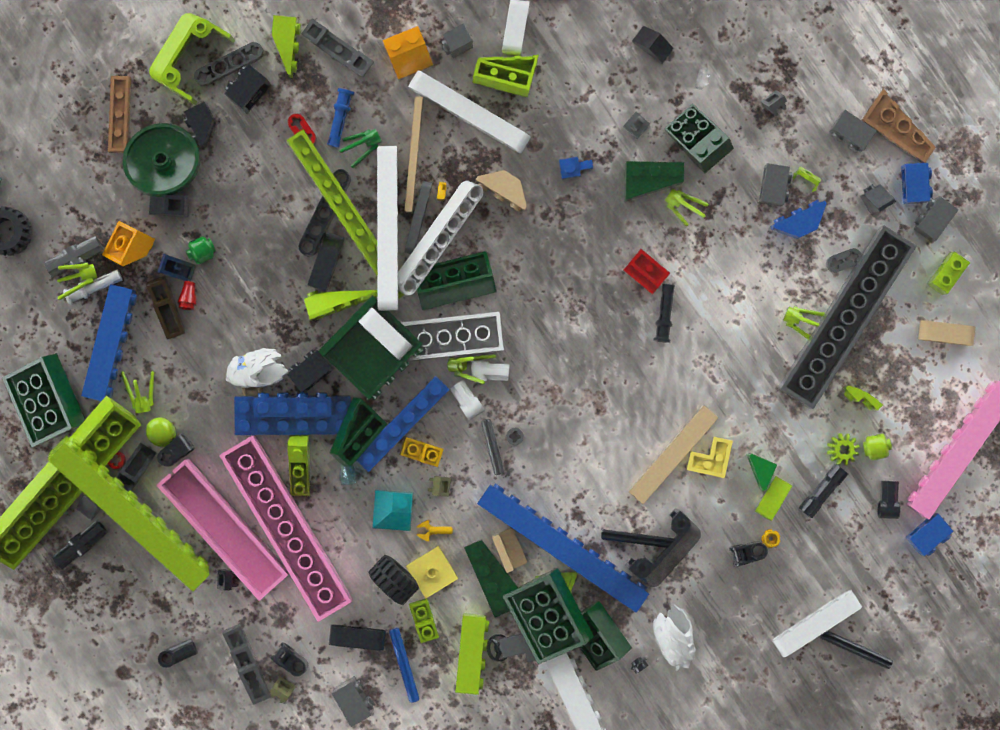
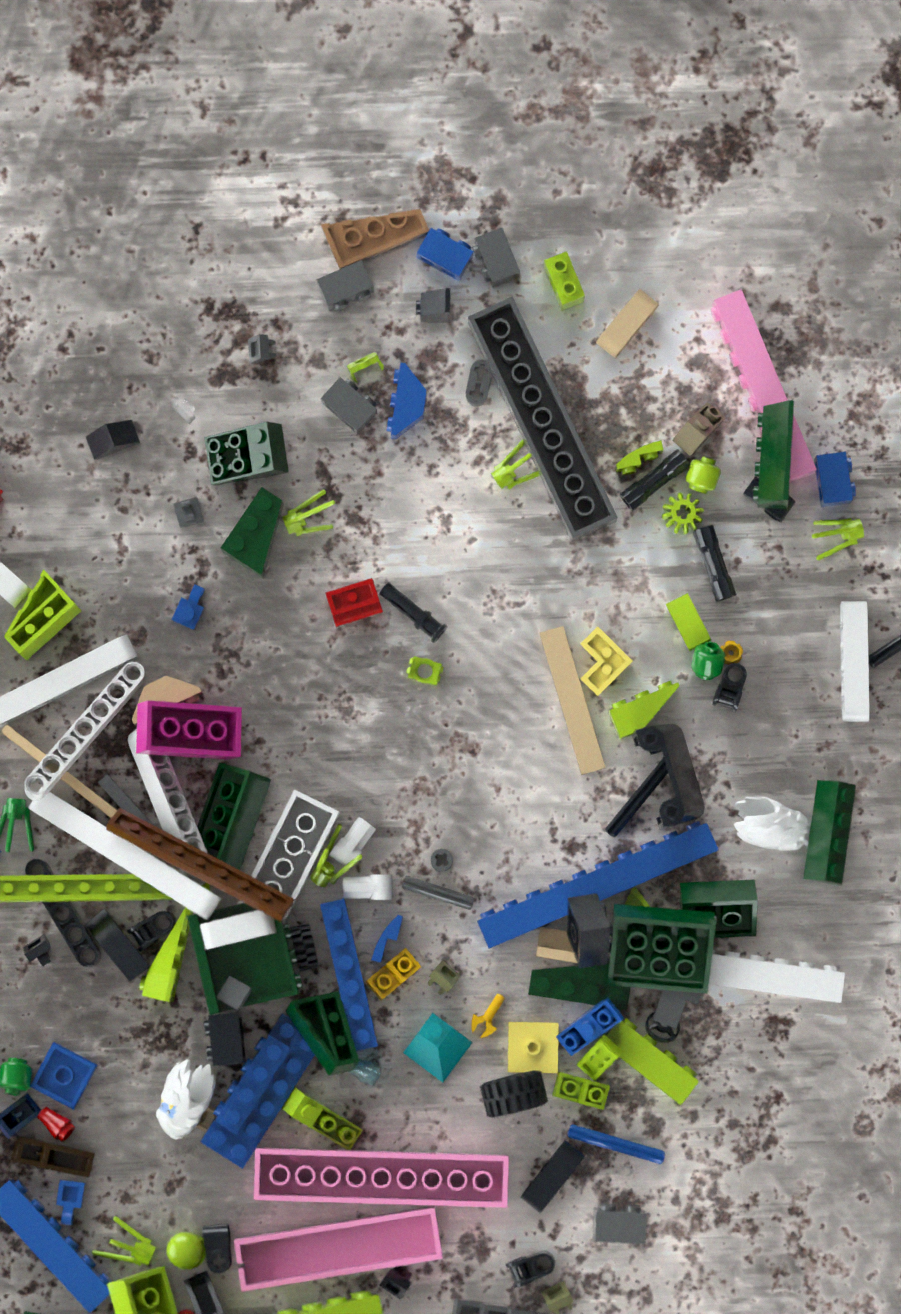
camera: 50 degrees left, 5 degrees down
yellow tile [437,182,447,201] -> none
black plate [631,657,649,674] -> none
green slope [746,453,777,491] -> none
none -> black tile [23,934,51,967]
none -> white beam [25,662,145,801]
none -> blue tile [30,1042,98,1110]
none -> blue plate [56,1180,86,1225]
none -> reddish brown plate [106,808,294,921]
none -> black piece [127,911,177,952]
none -> dark pink brick [136,700,242,760]
none -> dark grey tile [216,976,252,1011]
none -> black tyre [290,923,319,972]
none -> blue slope [371,915,403,963]
none -> lime piece [406,656,444,686]
none -> blue slope [556,998,624,1056]
none -> black brick [567,893,613,968]
none -> lime plate [576,1034,623,1081]
none -> lime slope [608,681,680,740]
none -> black axle [619,449,690,511]
none -> dark tan slope [672,402,725,456]
none -> green head [691,642,726,680]
none -> dark green slope [753,400,794,509]
none -> dark green slope [803,780,856,886]
none -> lime plant [812,518,864,561]

